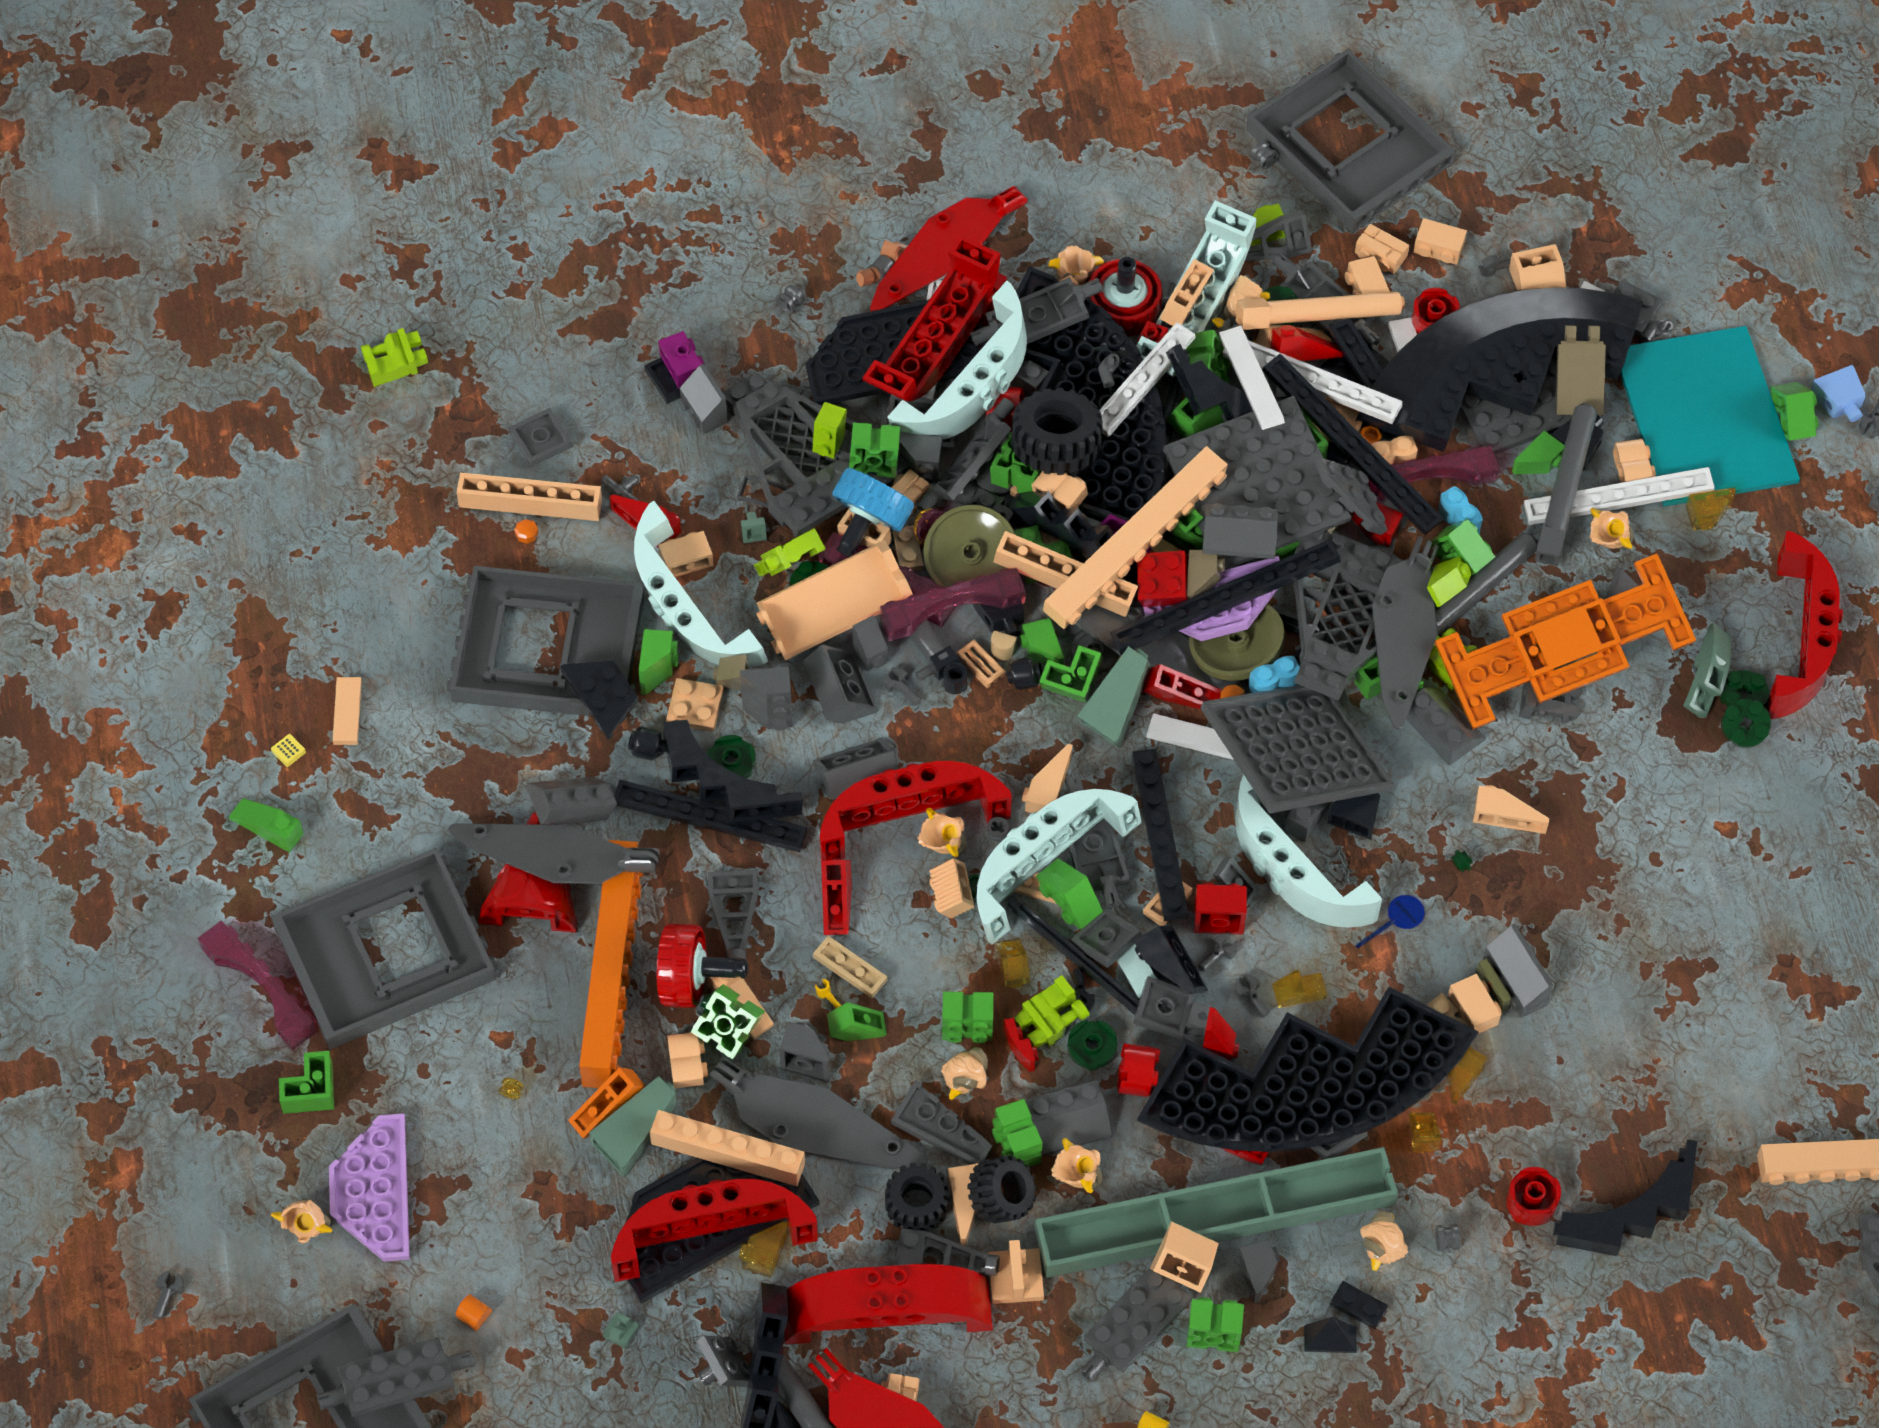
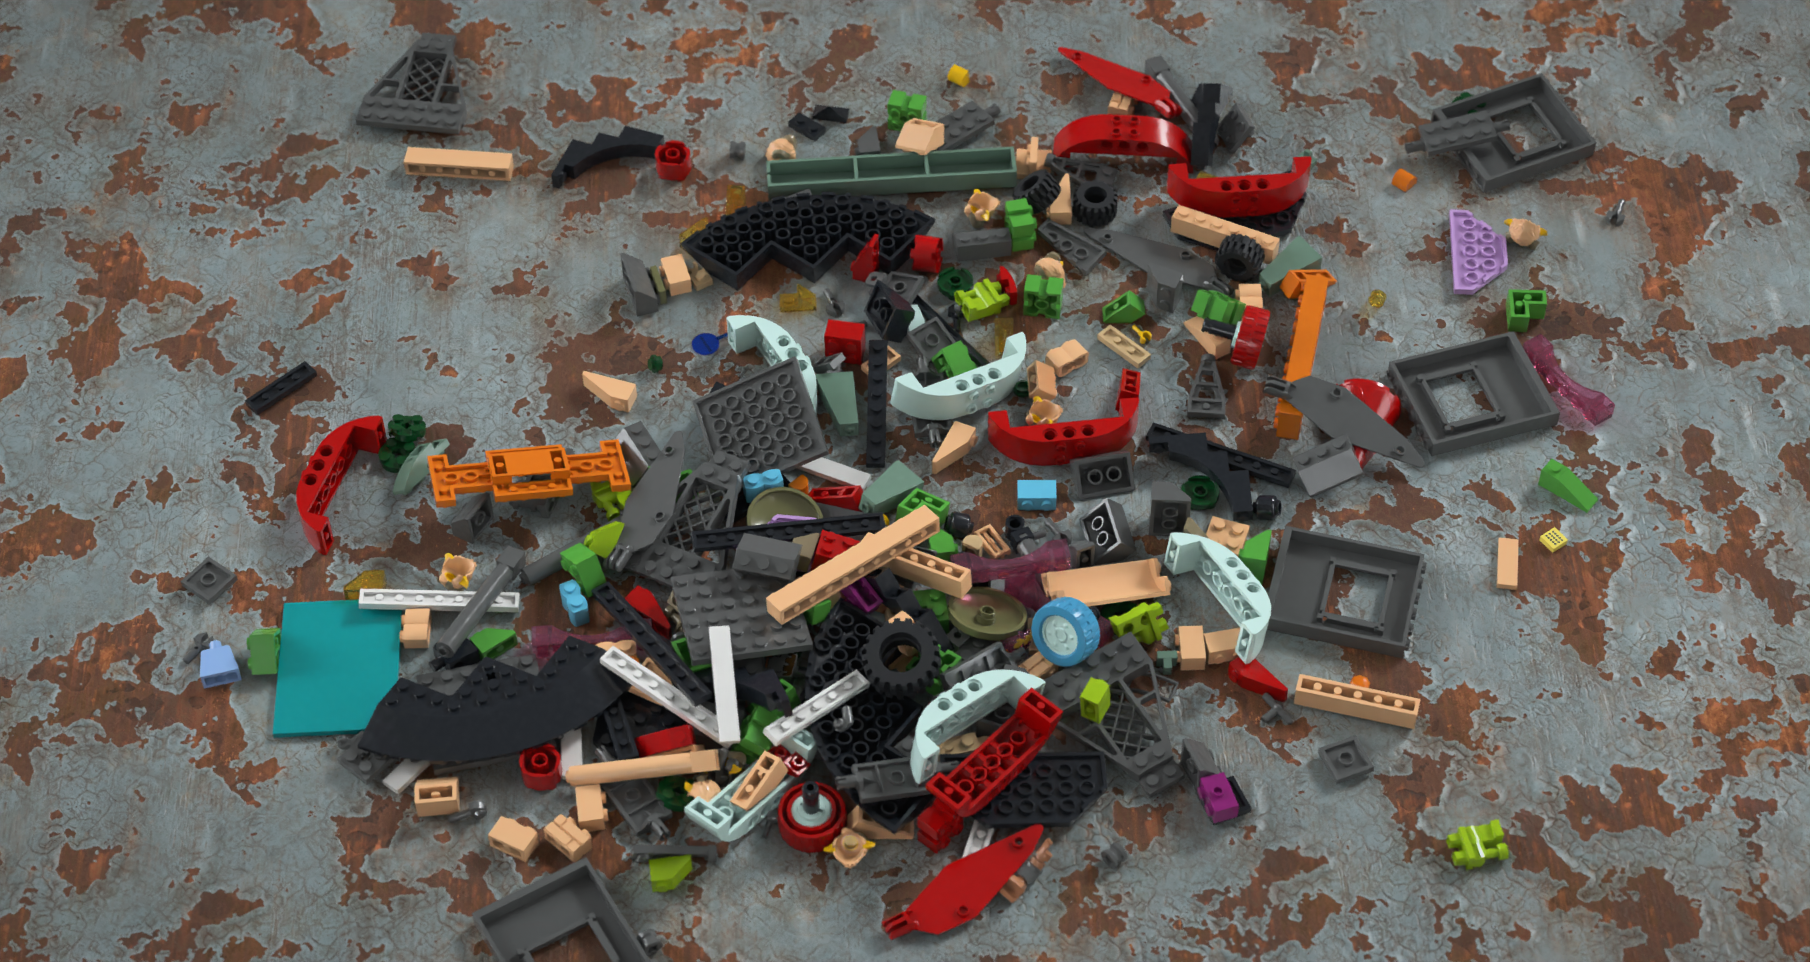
camera: 170 degrees left, 10 degrees down
black wing [560,660,638,740] -> none
bright green brick [849,422,900,478] -> none
dark grey plate [1315,457,1388,535] -> none
dark tan tile [1556,325,1606,415] -> none
none -> sand green slope [816,371,859,436]
none -> medium azure brick [1017,480,1057,511]
none -> light nougat brick [1045,339,1089,377]
none -> light nougat brick [1174,626,1206,670]
none -> black tyre [1214,234,1265,282]

